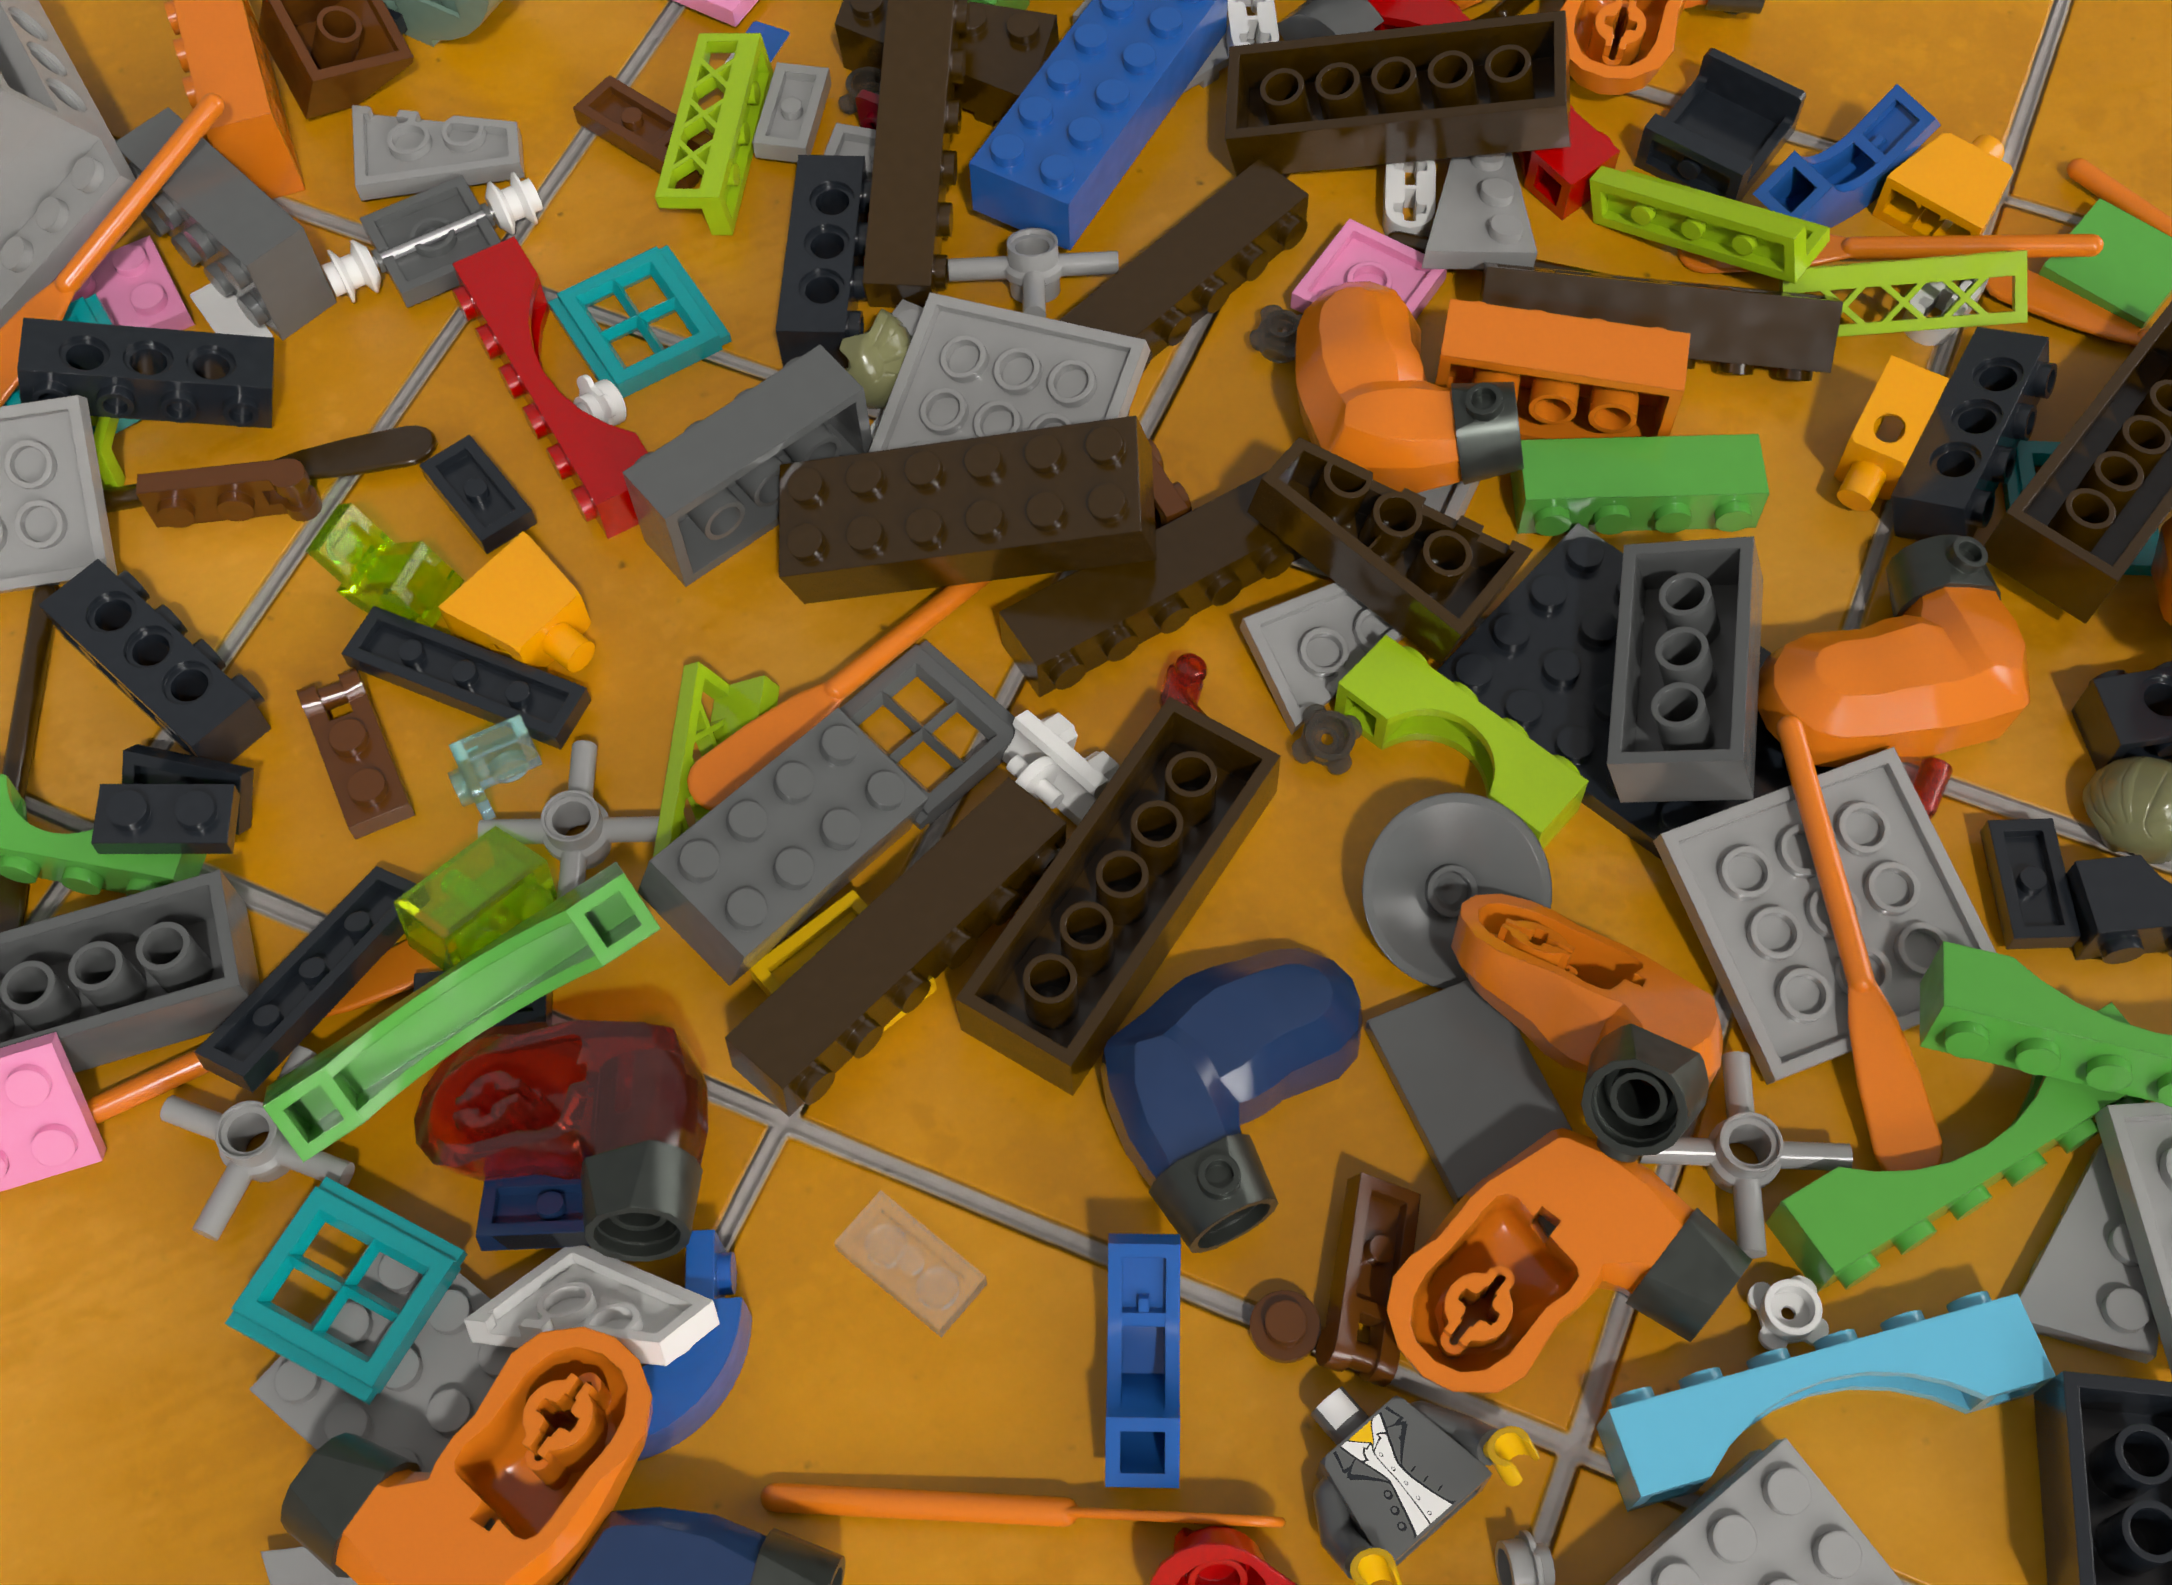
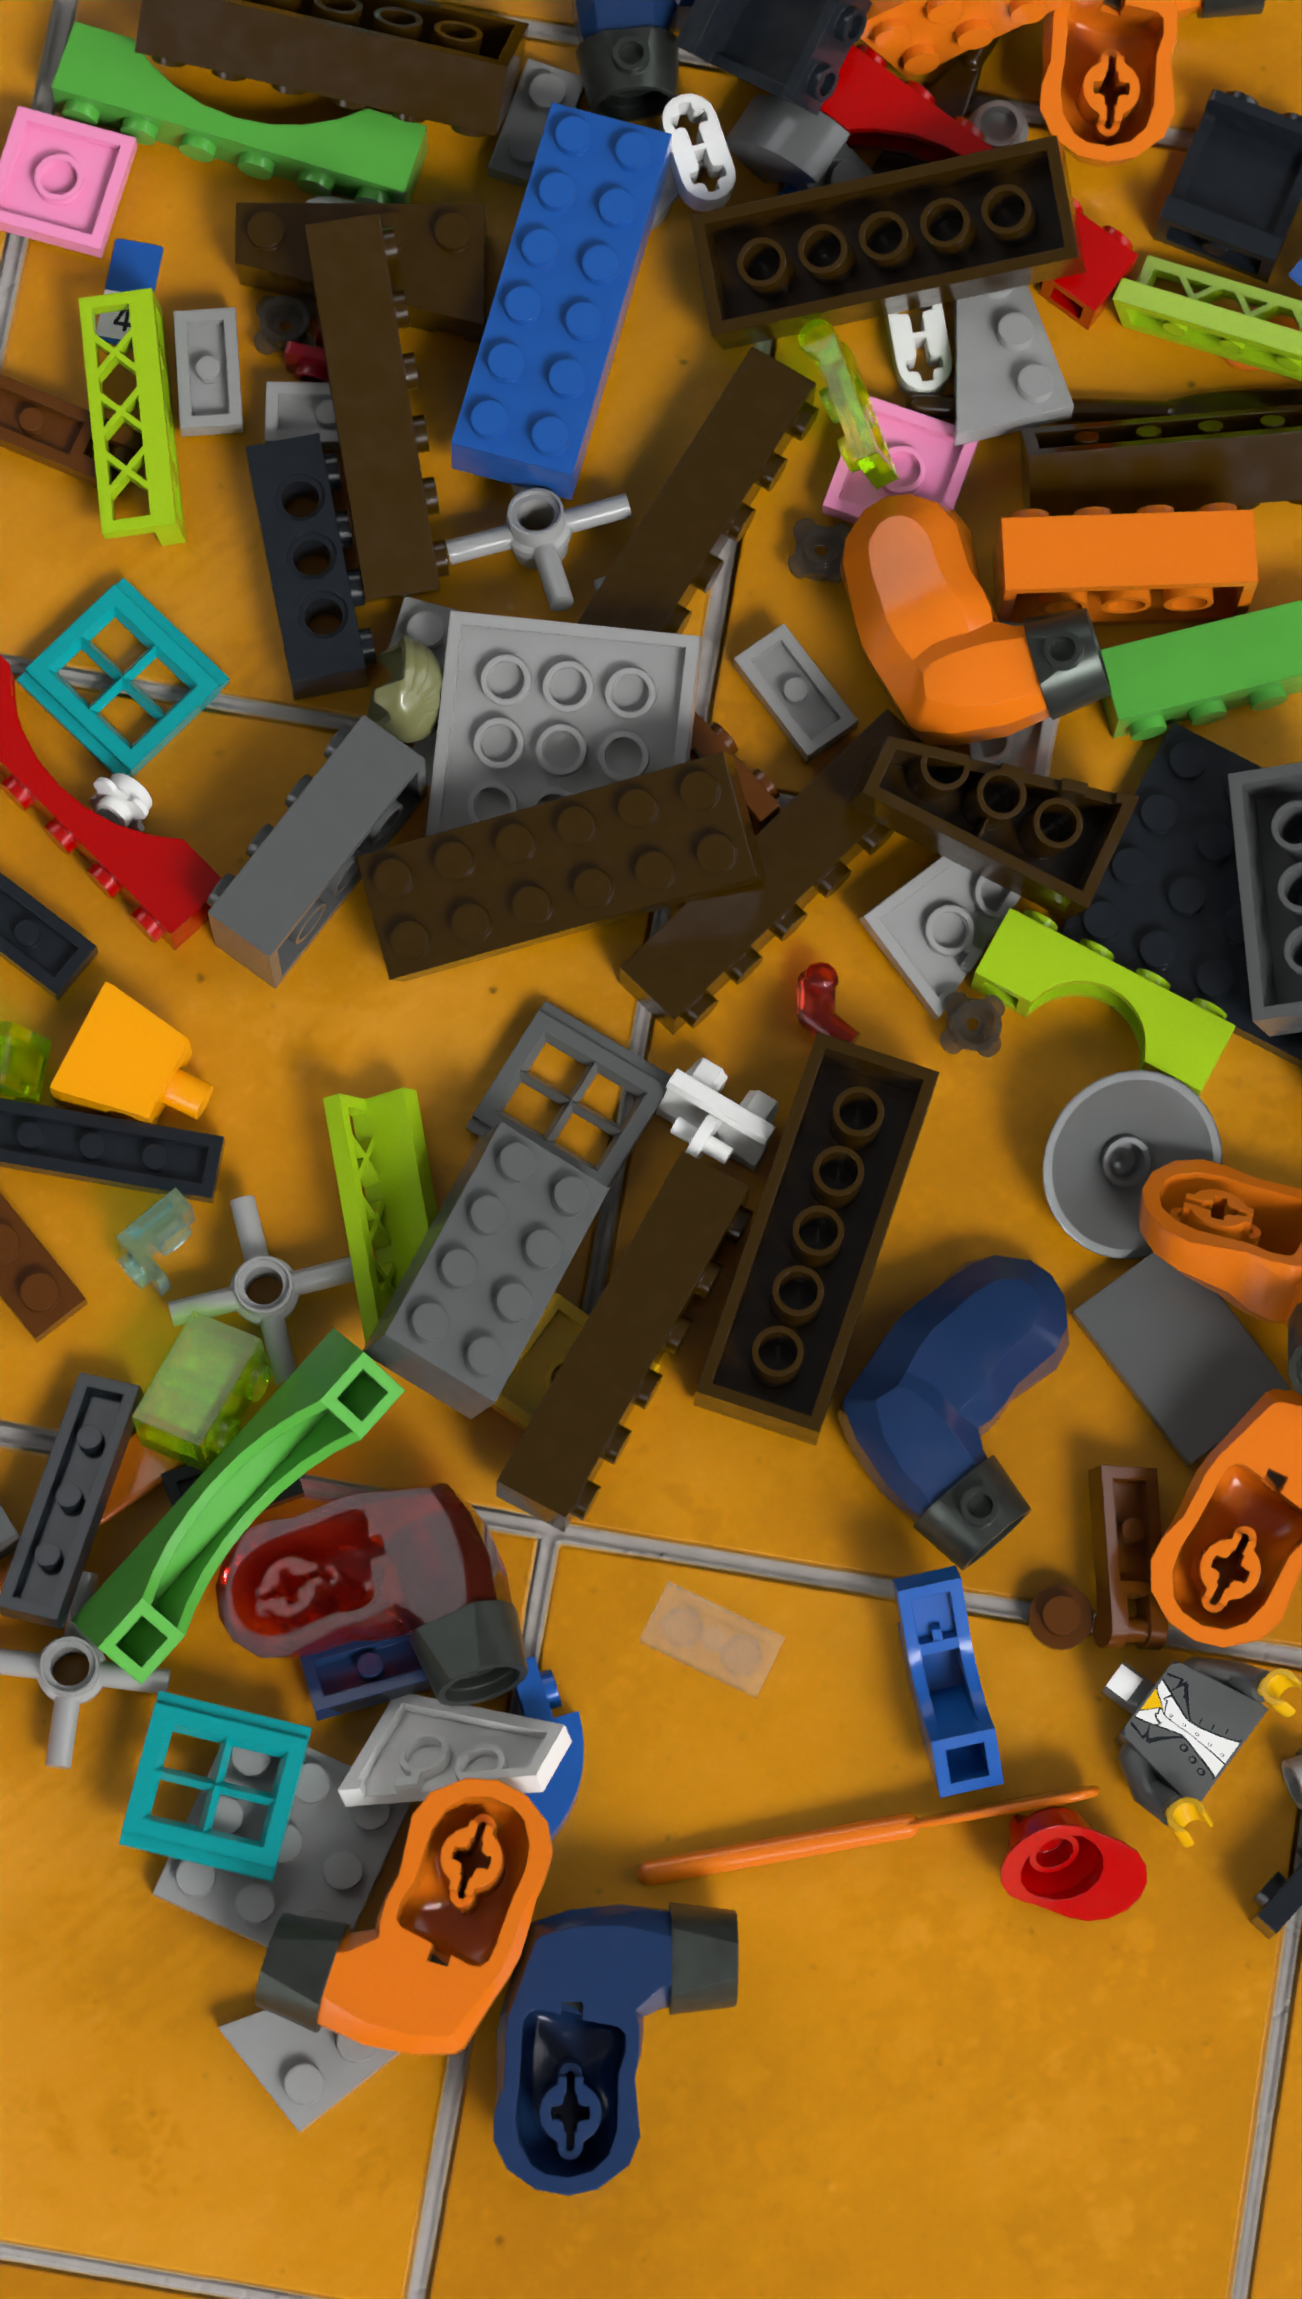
camera: 20 degrees left, 15 degrees up
orange piece [687,581,991,811] -> none
none -> light grey plate [733,624,858,763]
none -> clear neon green plate [798,319,899,489]

